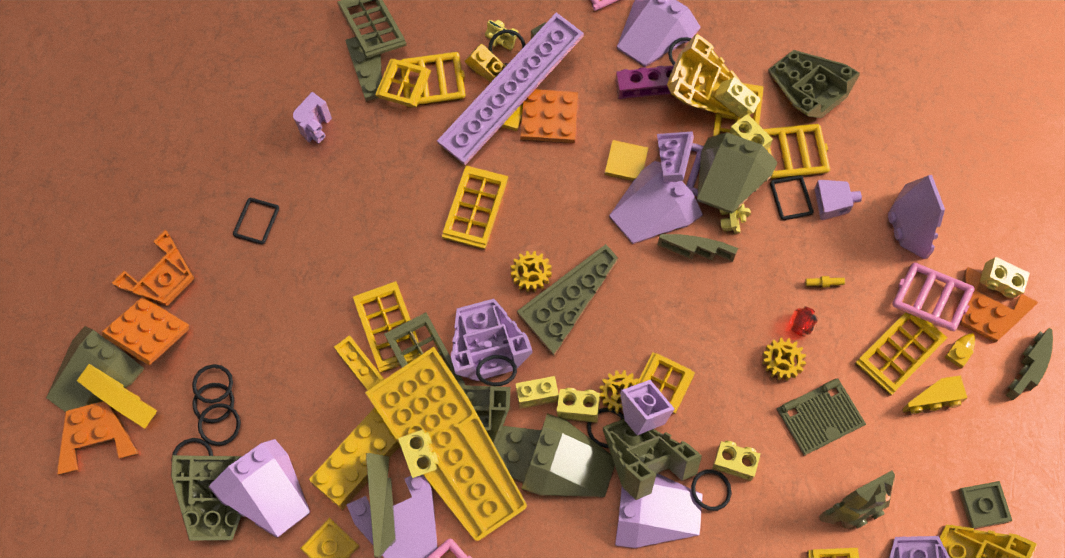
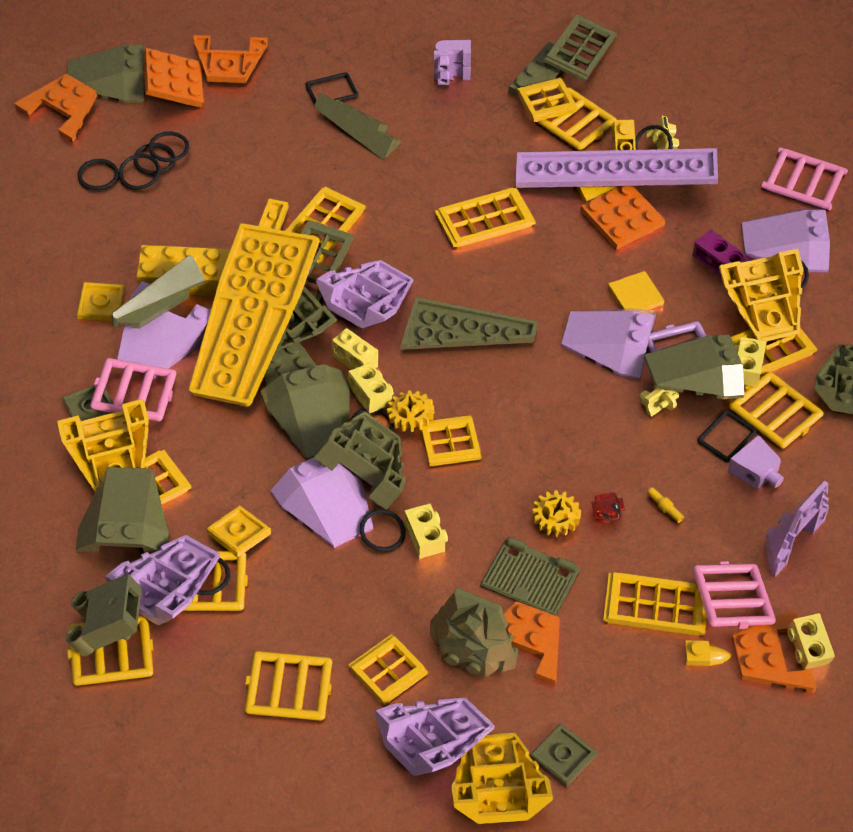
camera: 50 degrees right, 15 degrees down
yellow slope [77,364,157,428] -> none
olive wedge [171,455,242,541] -> none
lavender wedge [209,439,310,538] -> none
light yellow brick [398,429,439,478] -> none
black piece [476,355,517,386] -> none
yellow gear [511,251,552,292] -> none
lavender slope [620,380,675,435] -> none
lavender wing [657,131,694,182] -> none
olive slope [657,234,738,262] -> none
light yellow brick [714,77,760,118] -> none
yellow slope [903,375,967,414] -> none
olive slope [1006,328,1053,400] -> none
none -> olive wedge [314,93,401,159]
none -> orange wing [504,601,560,685]

